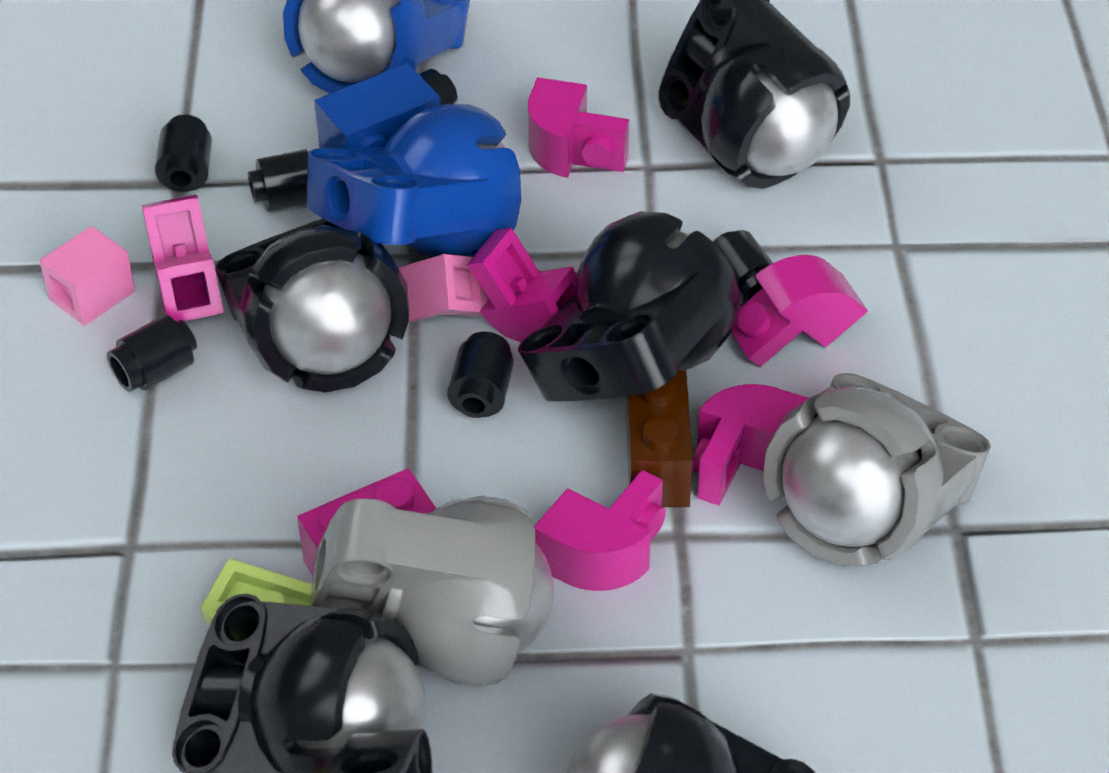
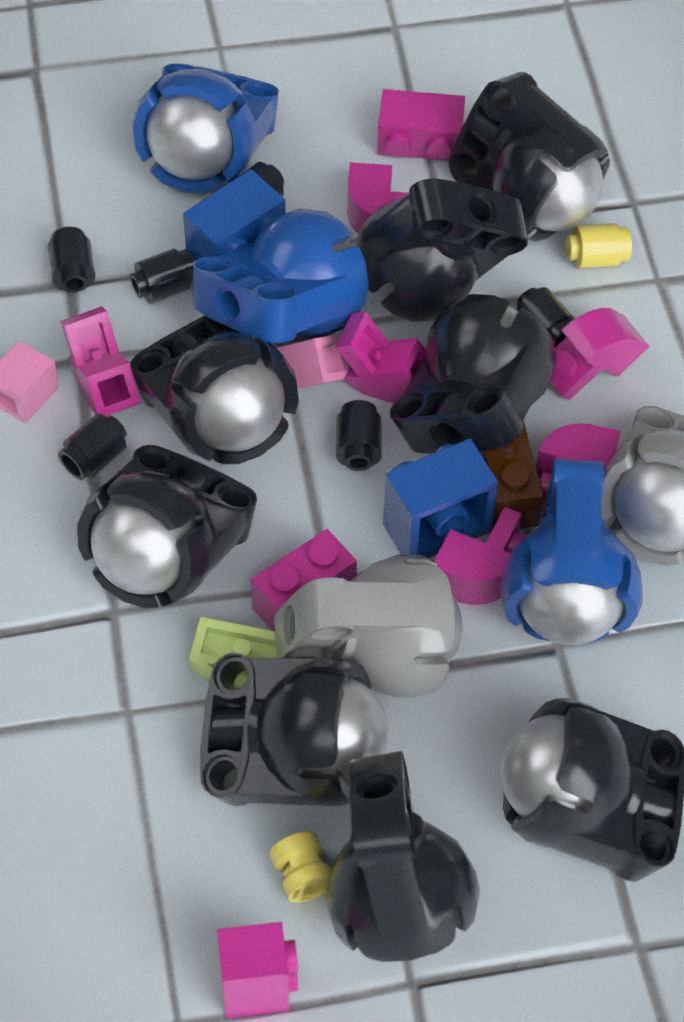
camera: 10 degrees left, 10 degrees up
none -> black piece [77,445,257,609]
none -> black piece [356,178,528,322]
none -> dark pink brick [377,89,466,161]
none -> blue brick [383,438,498,558]
none -> blue piece [500,458,643,645]
none -> light yellow brick [565,223,632,269]

